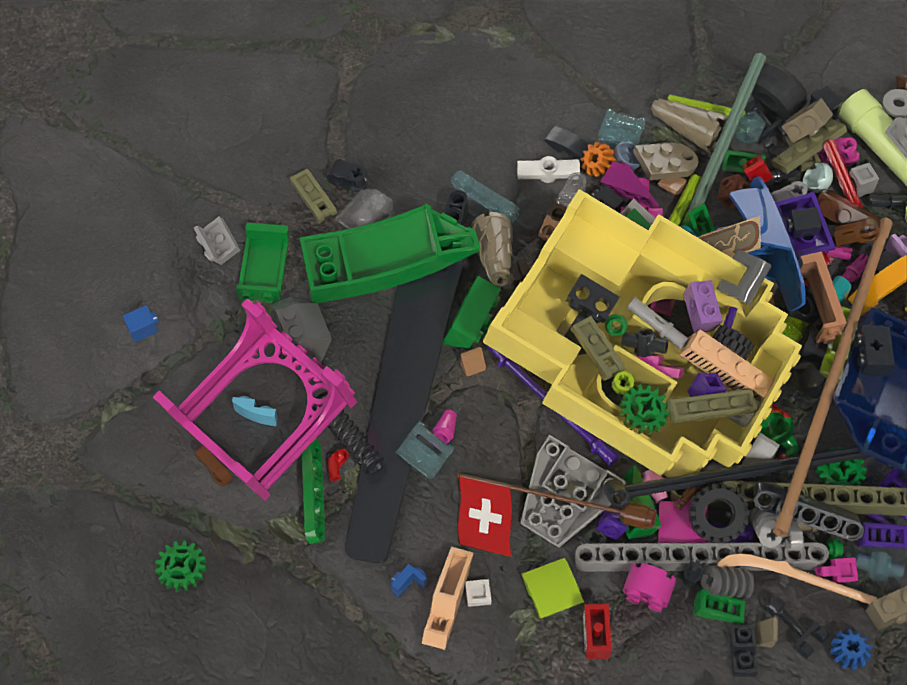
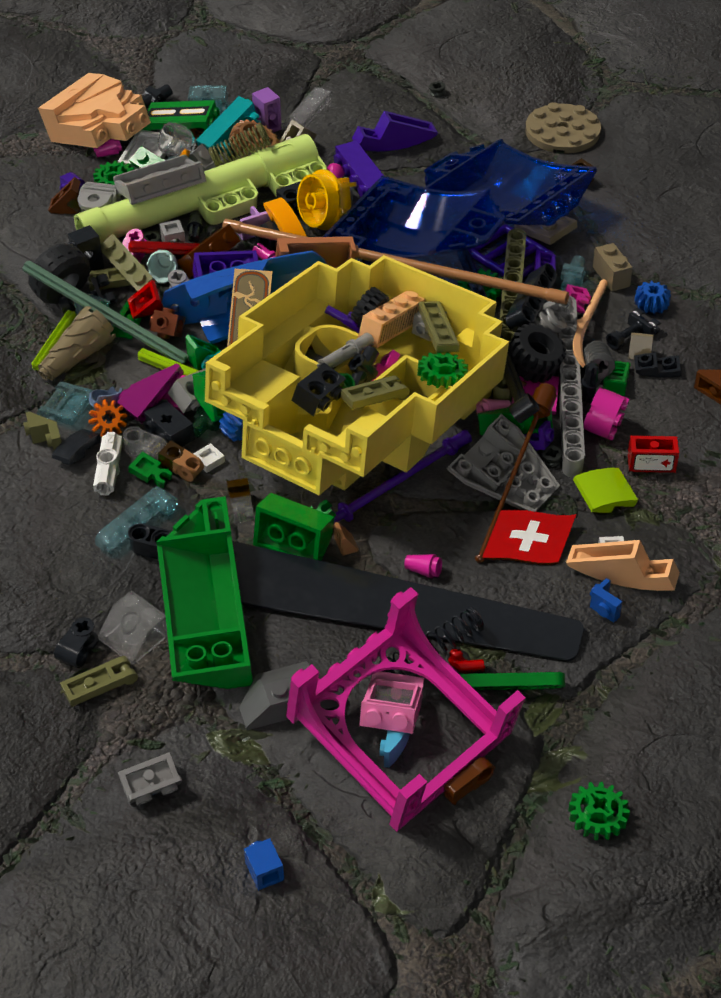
camera: 85 degrees left, 15 degrees down
green panel [236,223,290,303] -> none
clear light blue plate [396,420,454,480] -> none
dark tan cone [470,212,513,286] -> none
lime bush [612,372,634,395] -> none
dark tan plate [633,143,698,180] -> none
medium nougat slope [658,177,687,195] -> none
medium lavender brick [683,280,723,333] -> none
dark purple brick [687,373,726,397] -> none
dark grey connector [716,249,772,305] -> none
dark tan brick [781,98,833,143] -> none
black brick [786,207,822,239] -> none
reddish brown piece [833,219,879,248] -> none
black brick [855,325,895,376] -> none
none -> olive slope [23,412,62,451]
none -> green plate [128,452,172,488]
none -> bright pink window [360,671,424,734]

